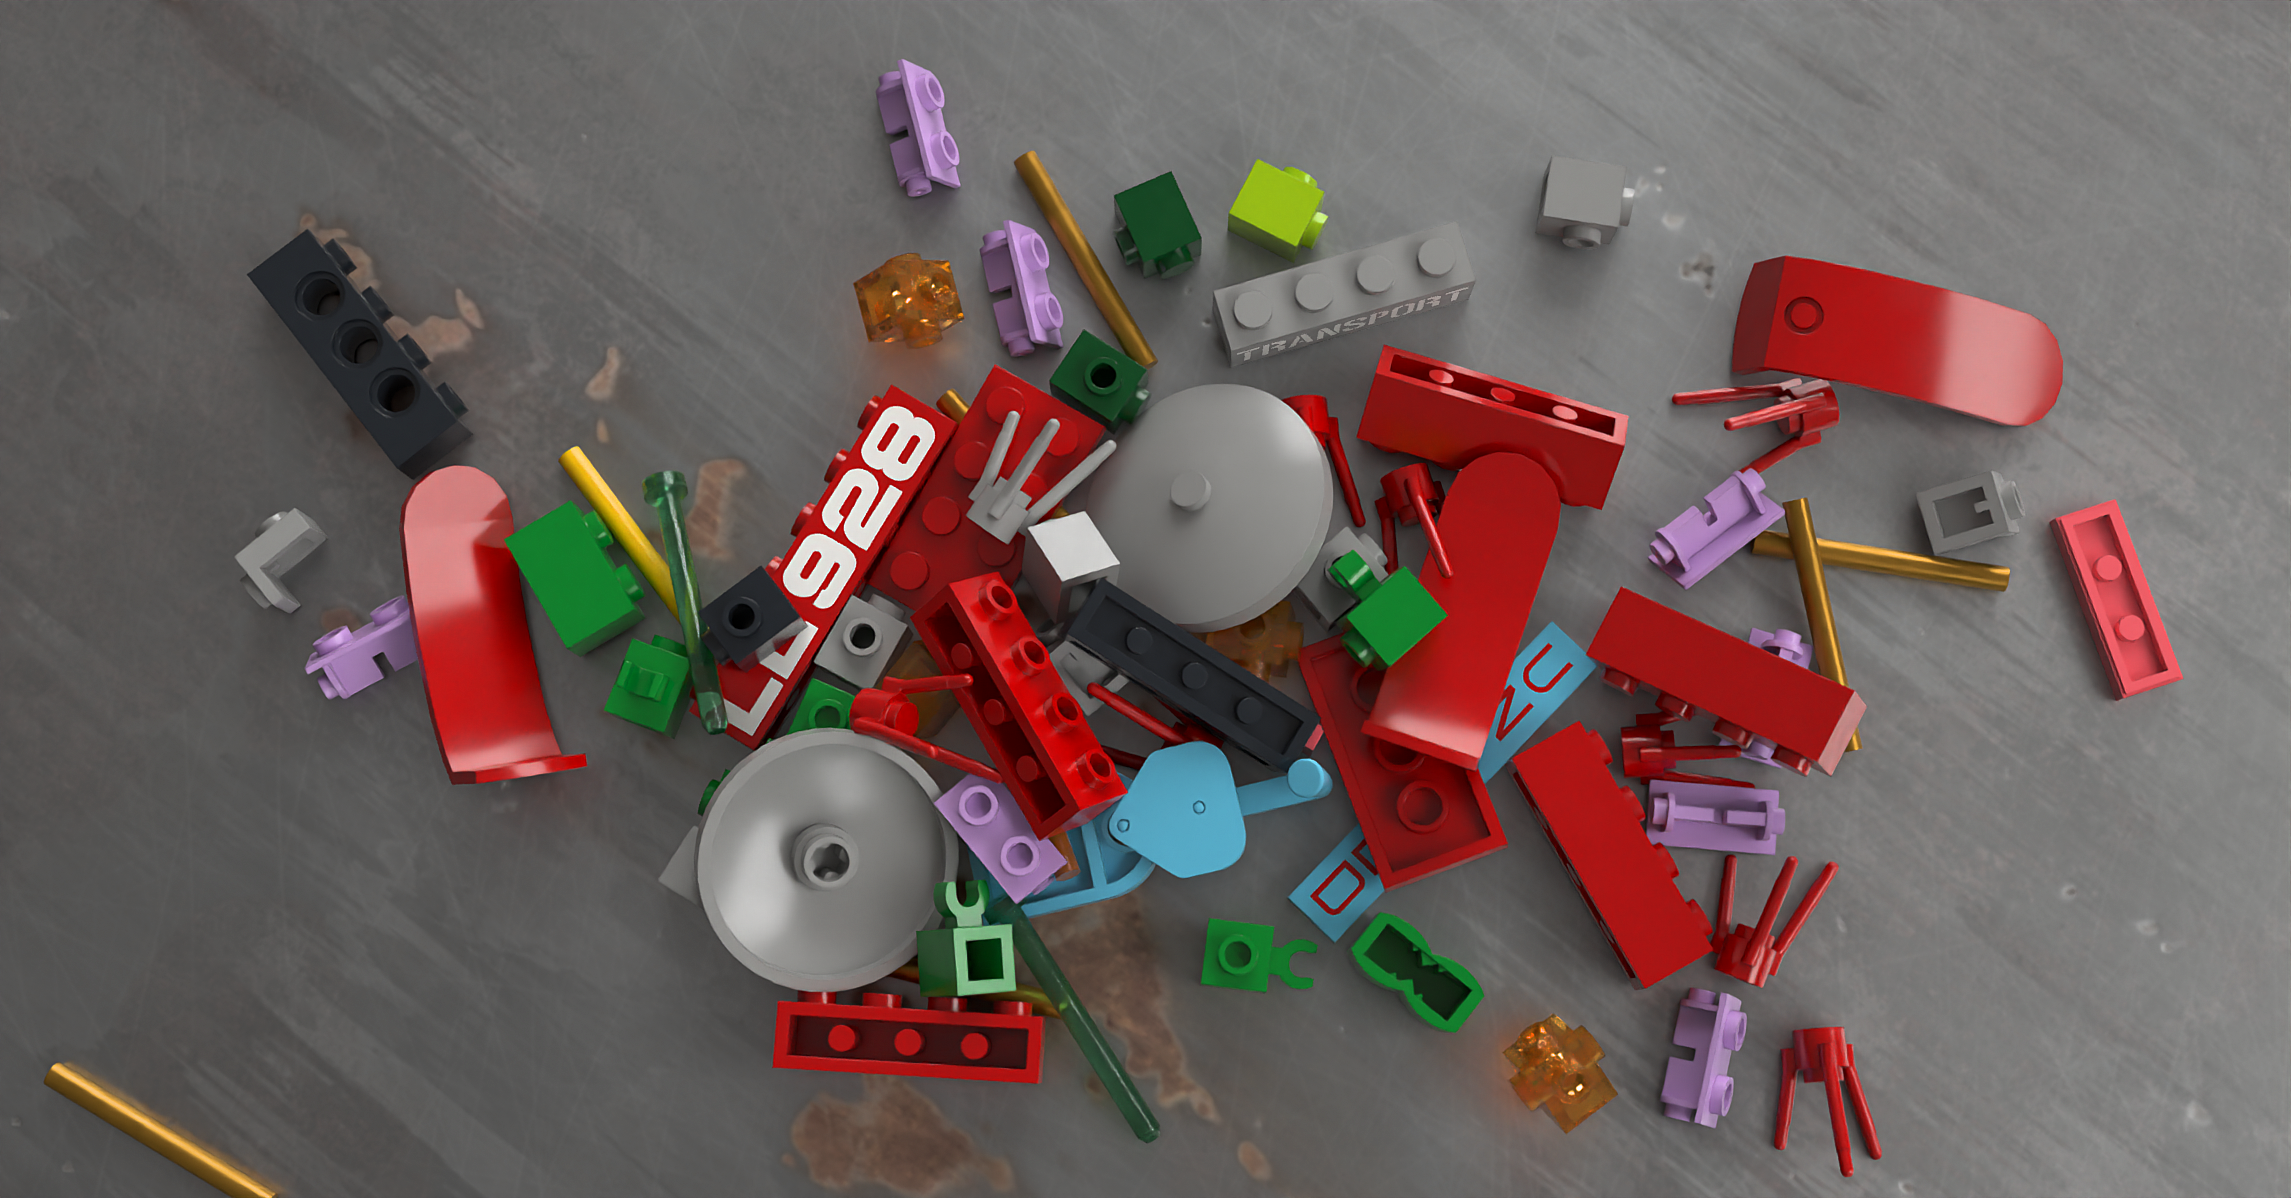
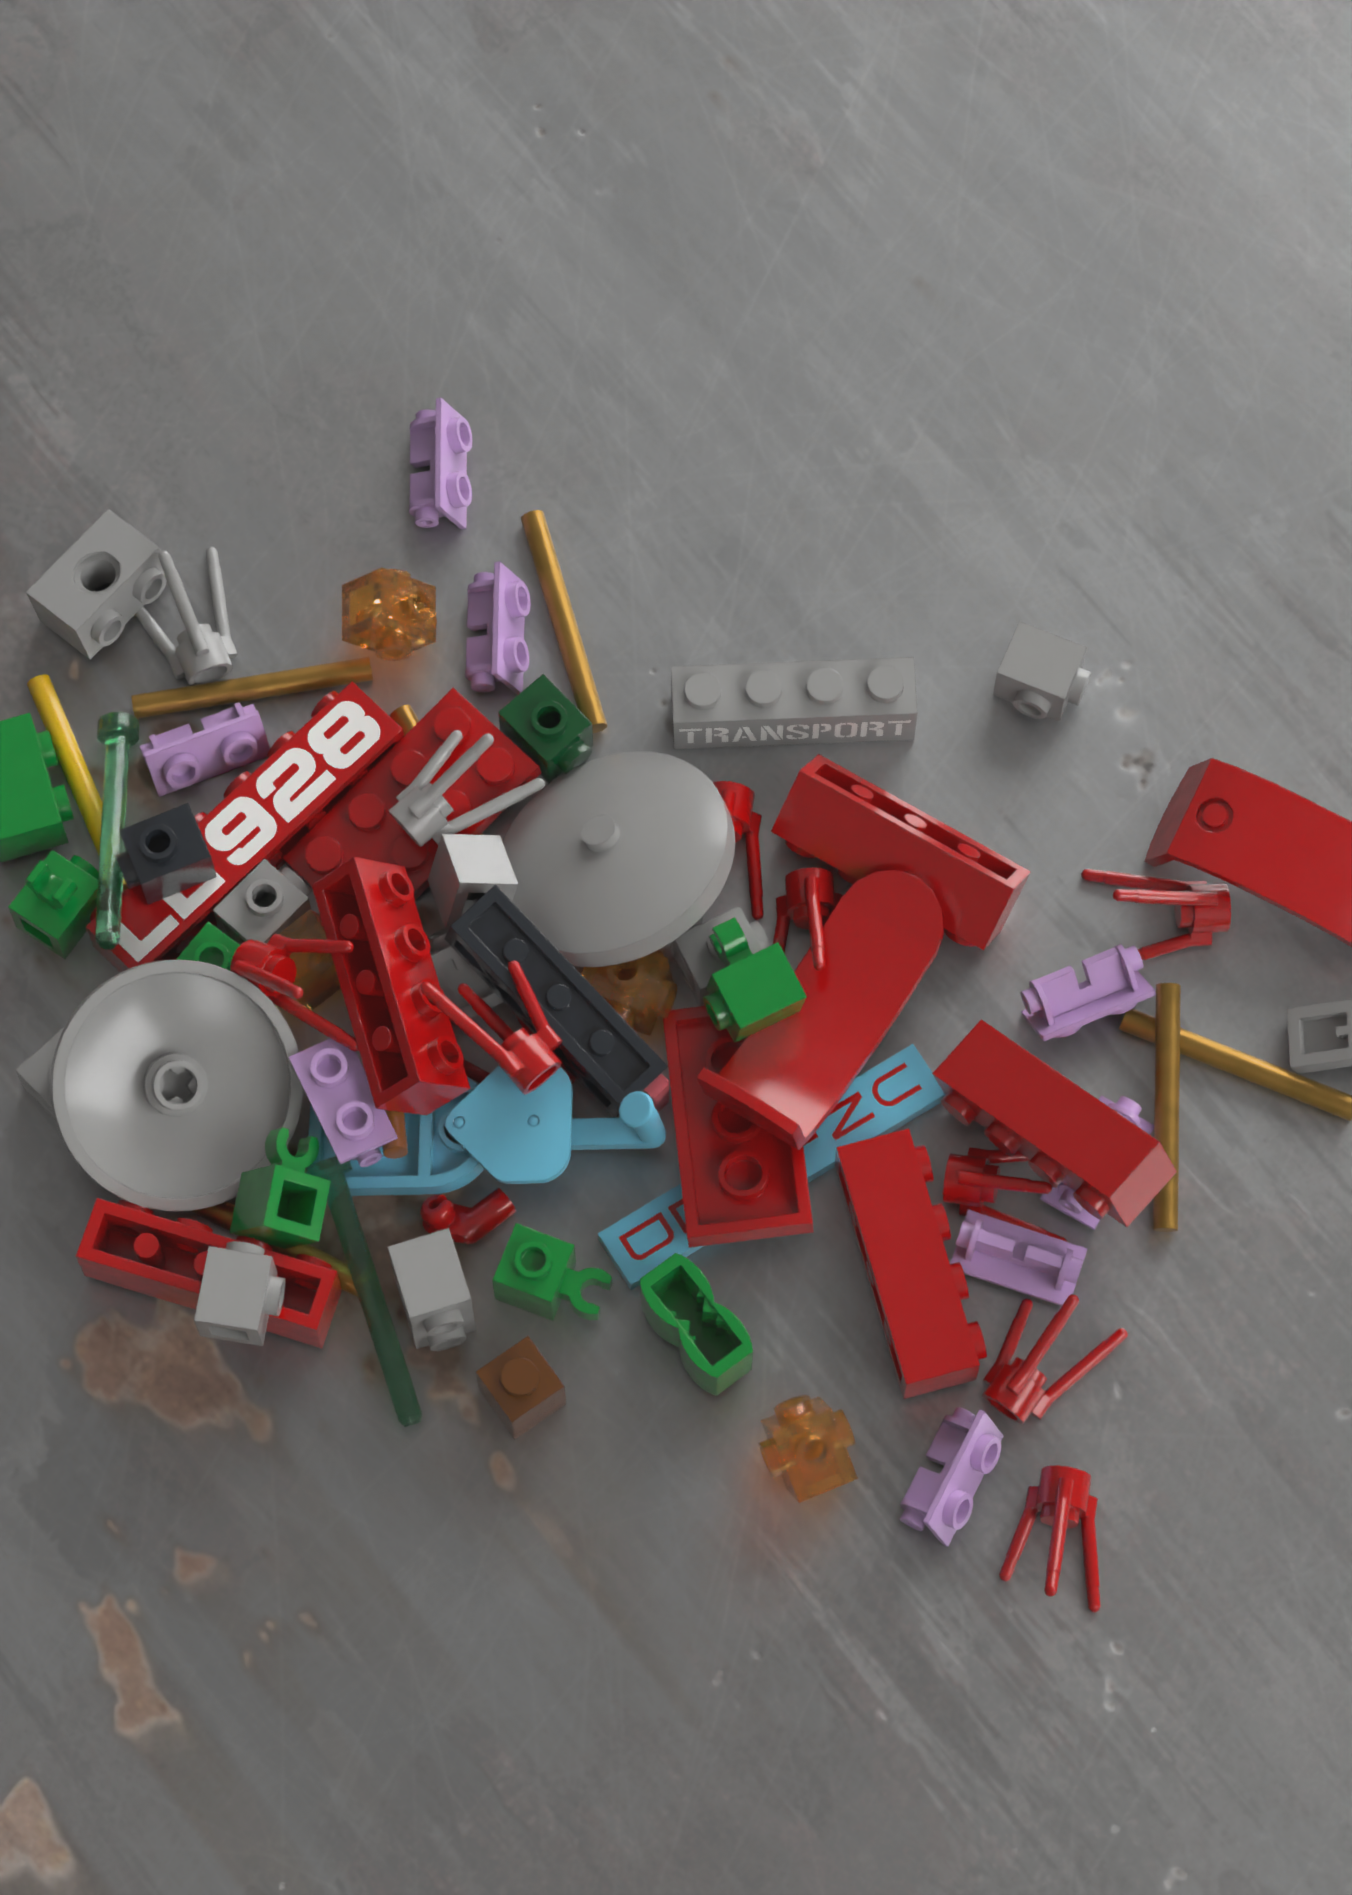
camera: 10 degrees right, 10 degrees down
dark green brick [1113,171,1202,279] -> none
lime brick [1227,159,1329,263] -> none
none -> light grey brick [26,509,167,659]
none -> pearl gold bar [131,657,373,719]
none -> light grey plant [135,547,238,685]
none -> lavender hinge [139,702,270,797]
none -> light grey brick [194,1241,285,1346]
none -> light grey brick [388,1228,477,1351]
none -> red plant [420,960,563,1095]
none -> red arm [420,1188,517,1244]
none -> reddish brown brick [476,1336,566,1440]

